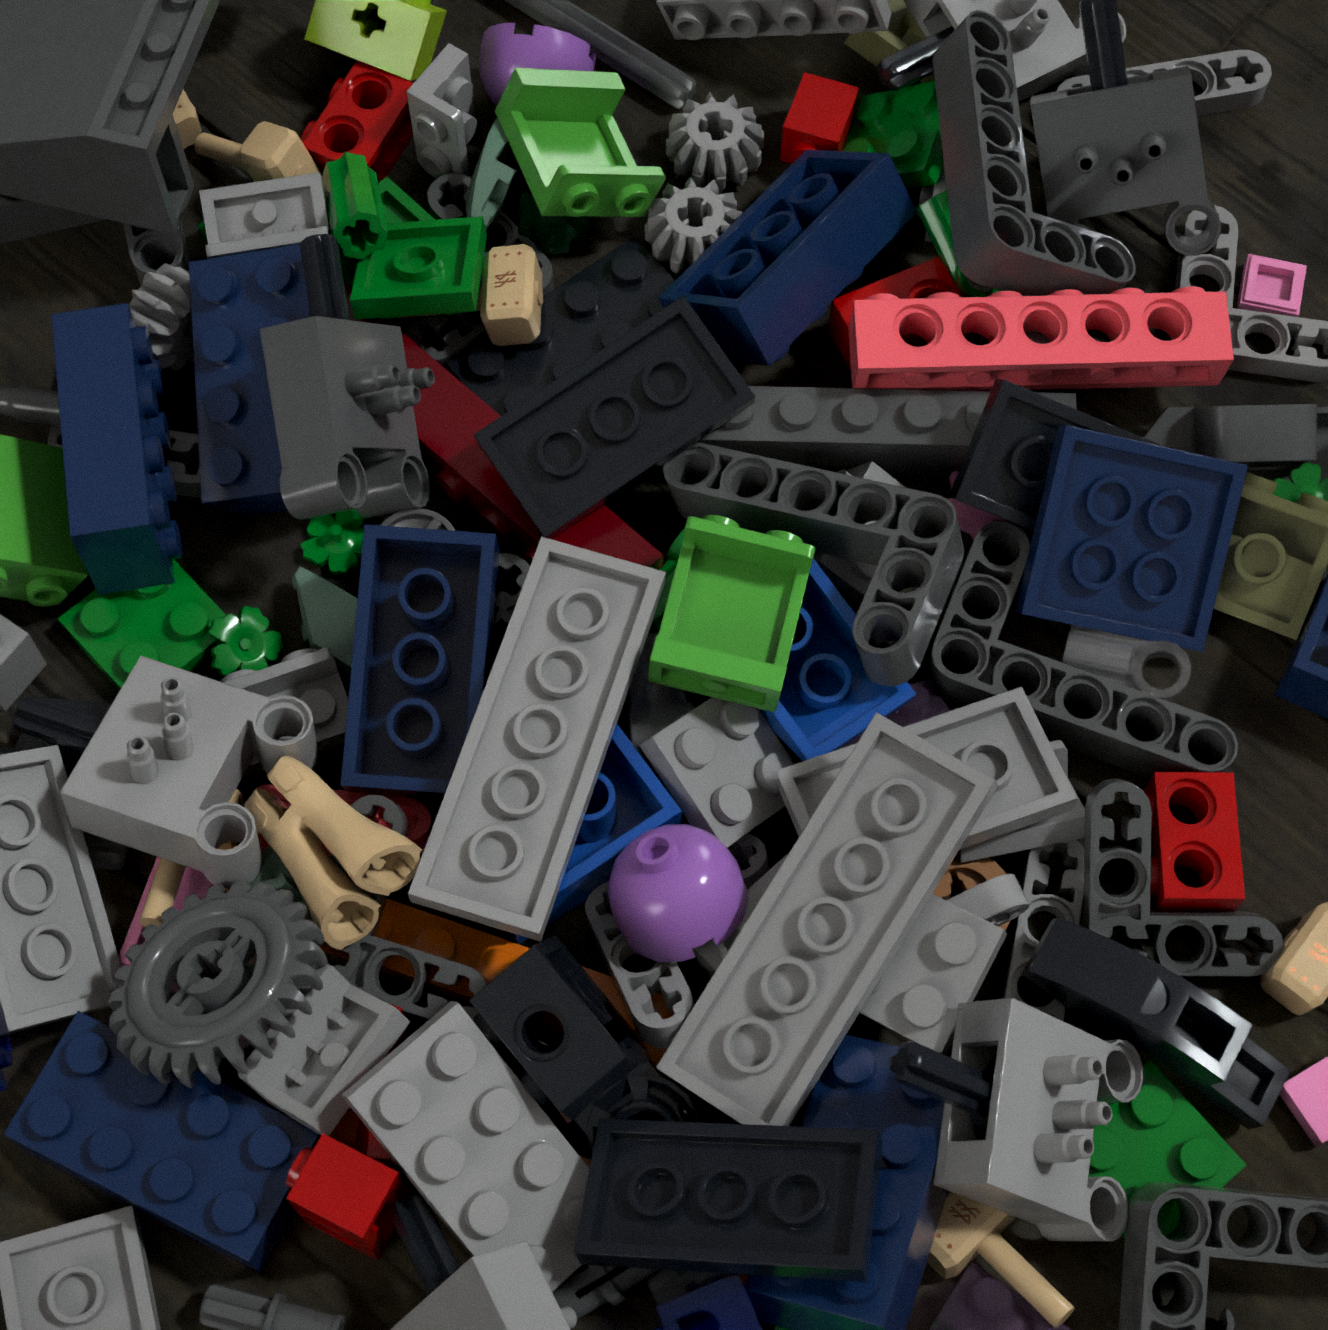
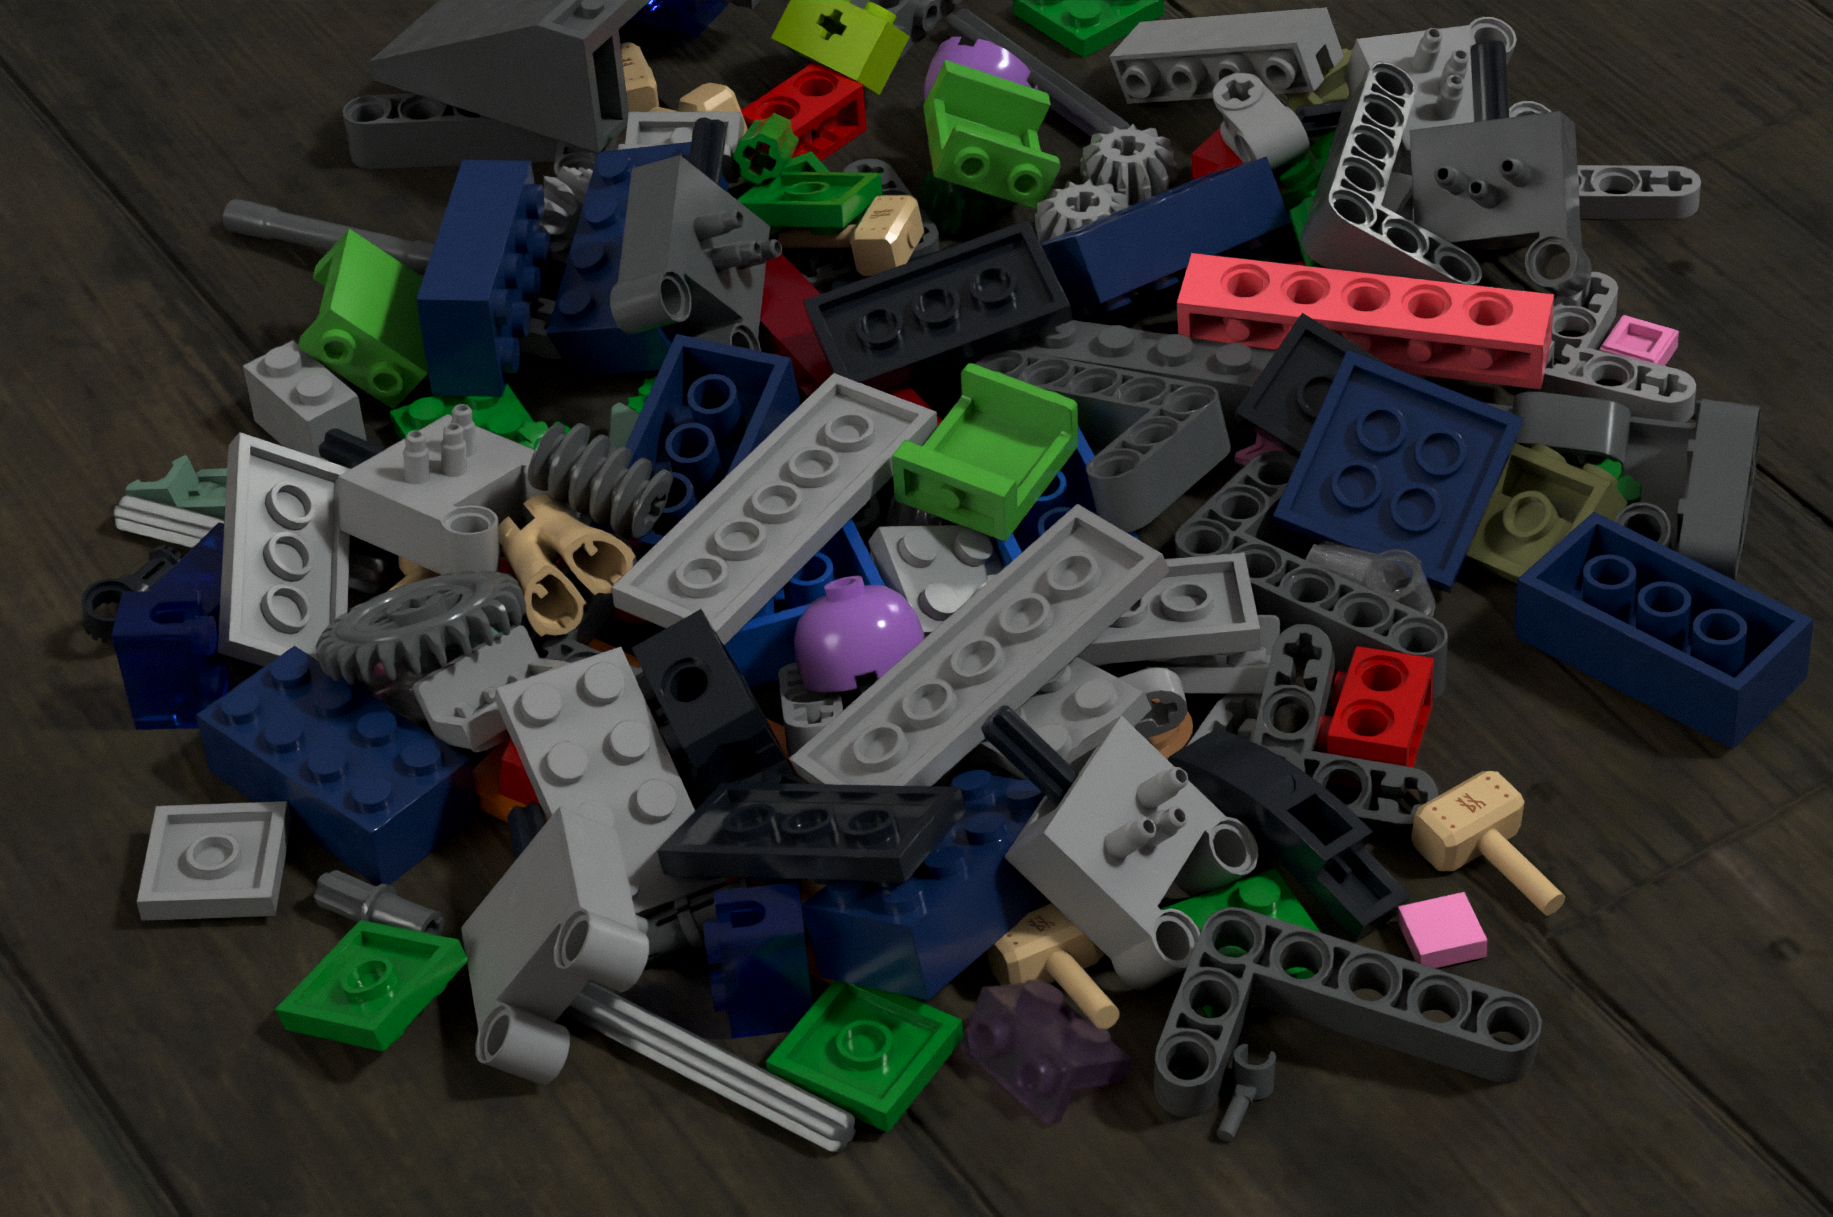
camera: 20 degrees right, 25 degrees down
red brick [286,1133,410,1261] -> none
light grey bracket [406,43,477,178] -> none
sand green slope [466,118,516,229] -> none
none -> dark grey piece [527,423,673,540]
none -> light grey piece [1213,73,1310,171]

